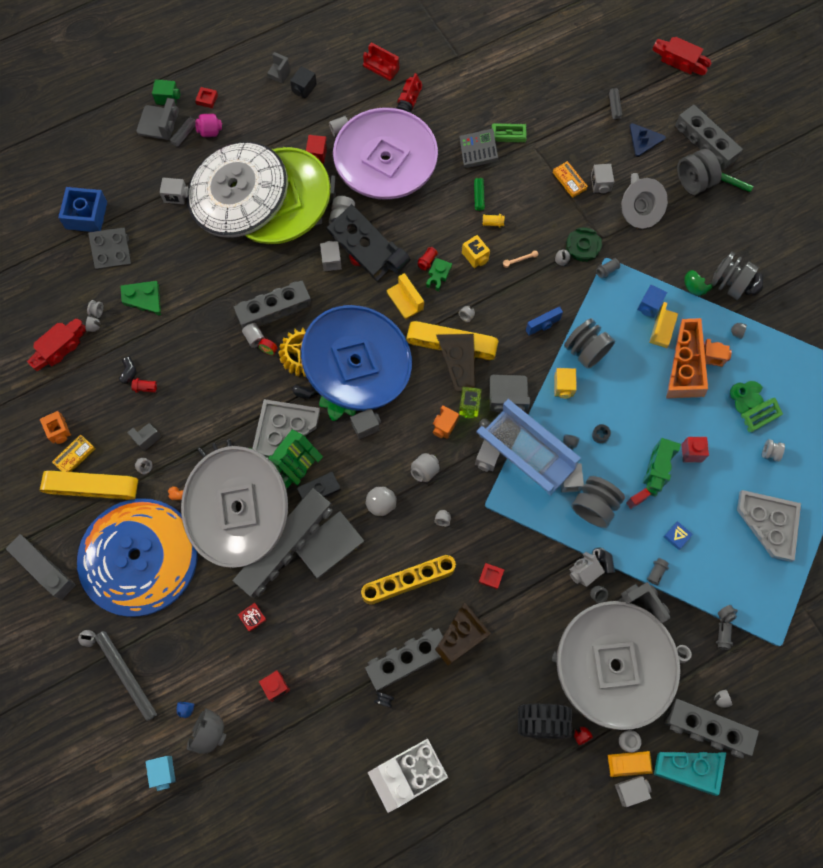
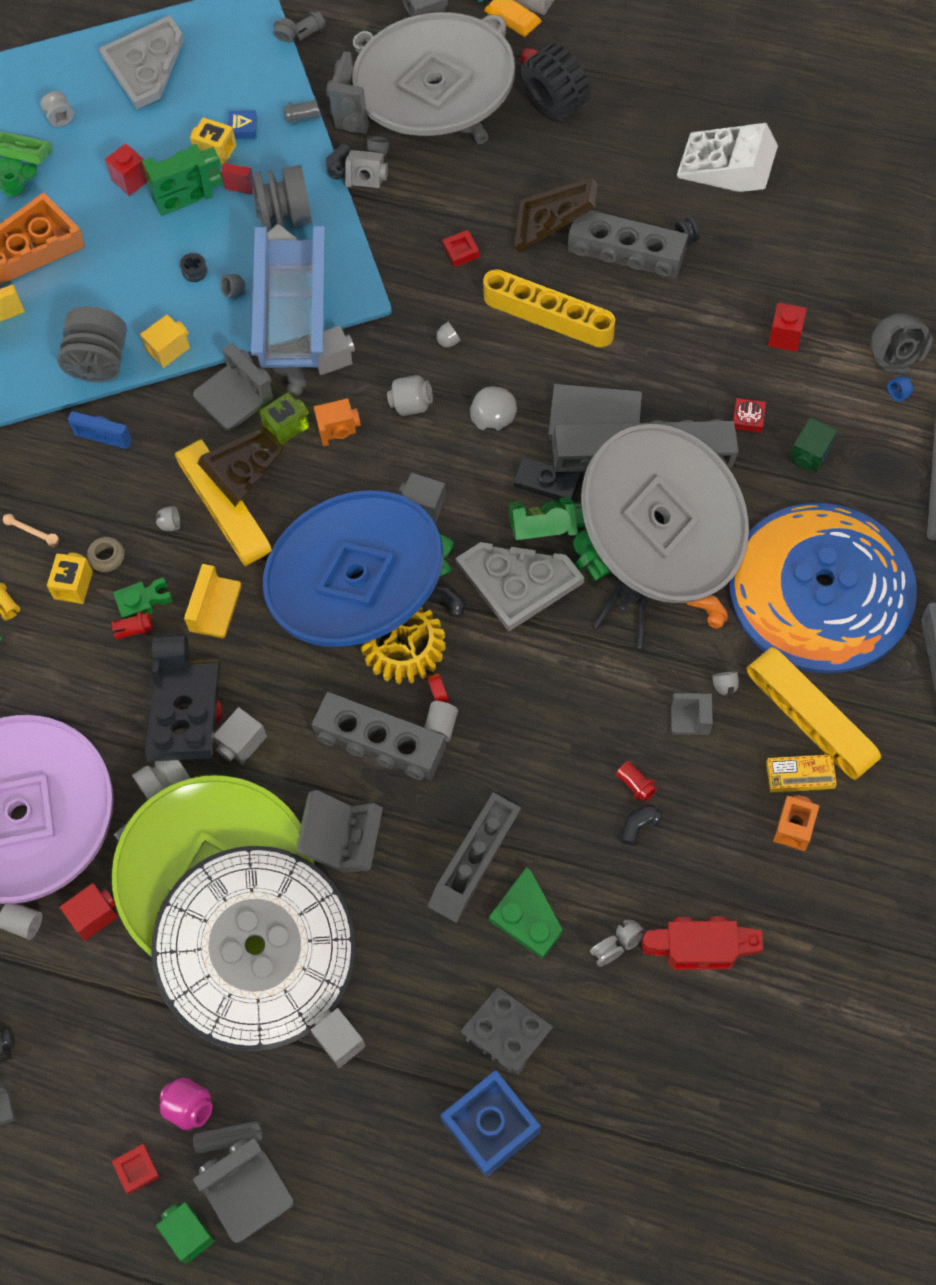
camera: 130 degrees left, 5 degrees down
none -> dark tan piece [87,537,125,572]
none -> yellow brick [190,117,236,165]
none -> dark grey bracket [297,790,383,873]
none -> dark grey slope [427,792,521,923]
none -> dark green brick [790,418,837,473]

